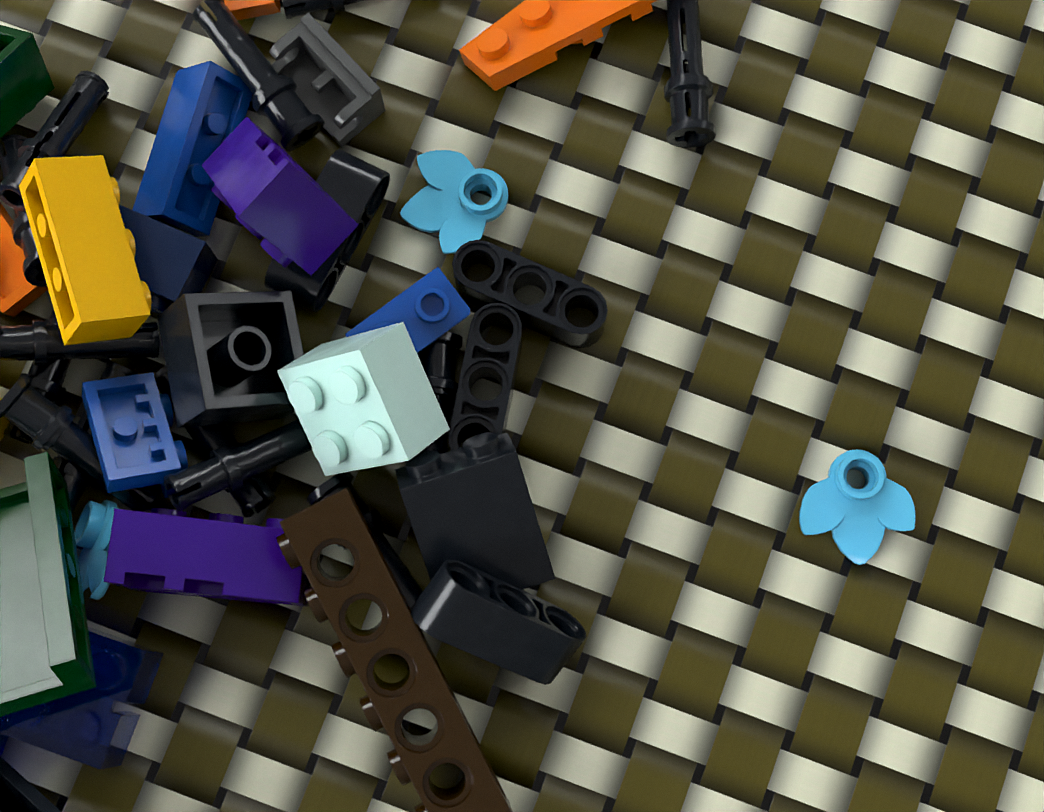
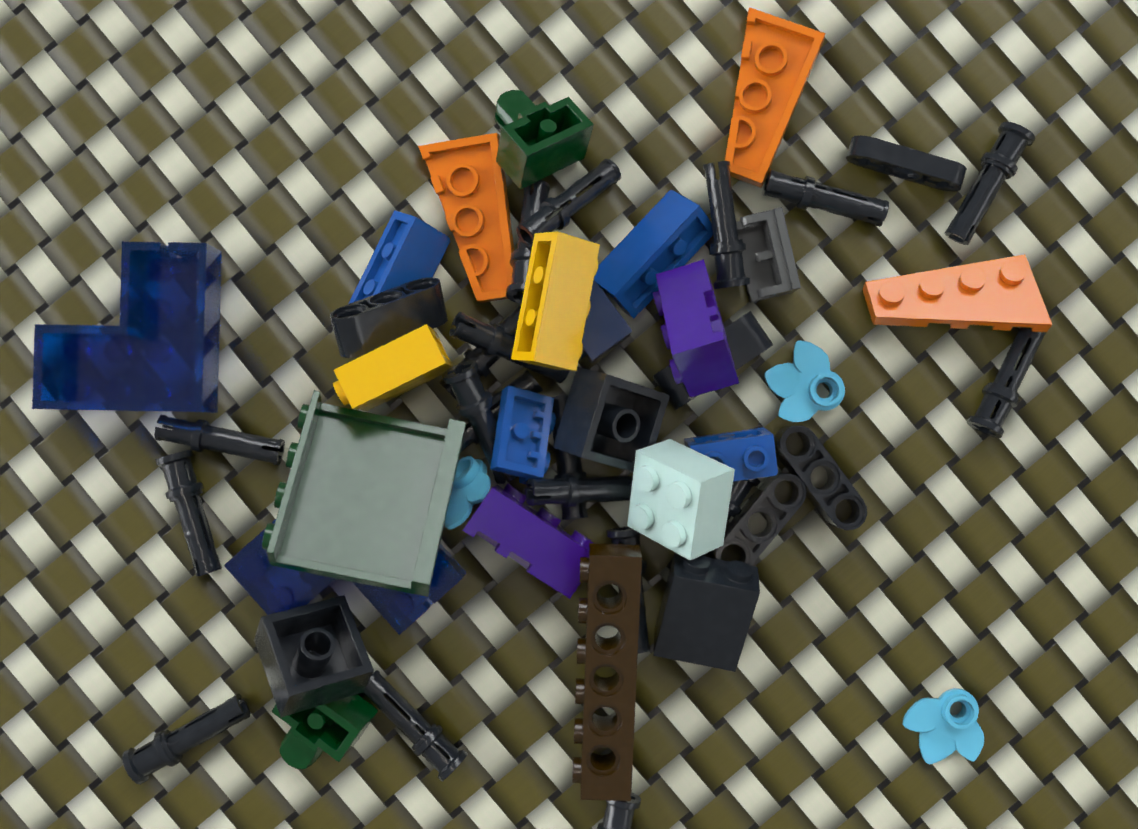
camera: 25 degrees right, 10 degrees up
black beam [411,559,587,685] -> none

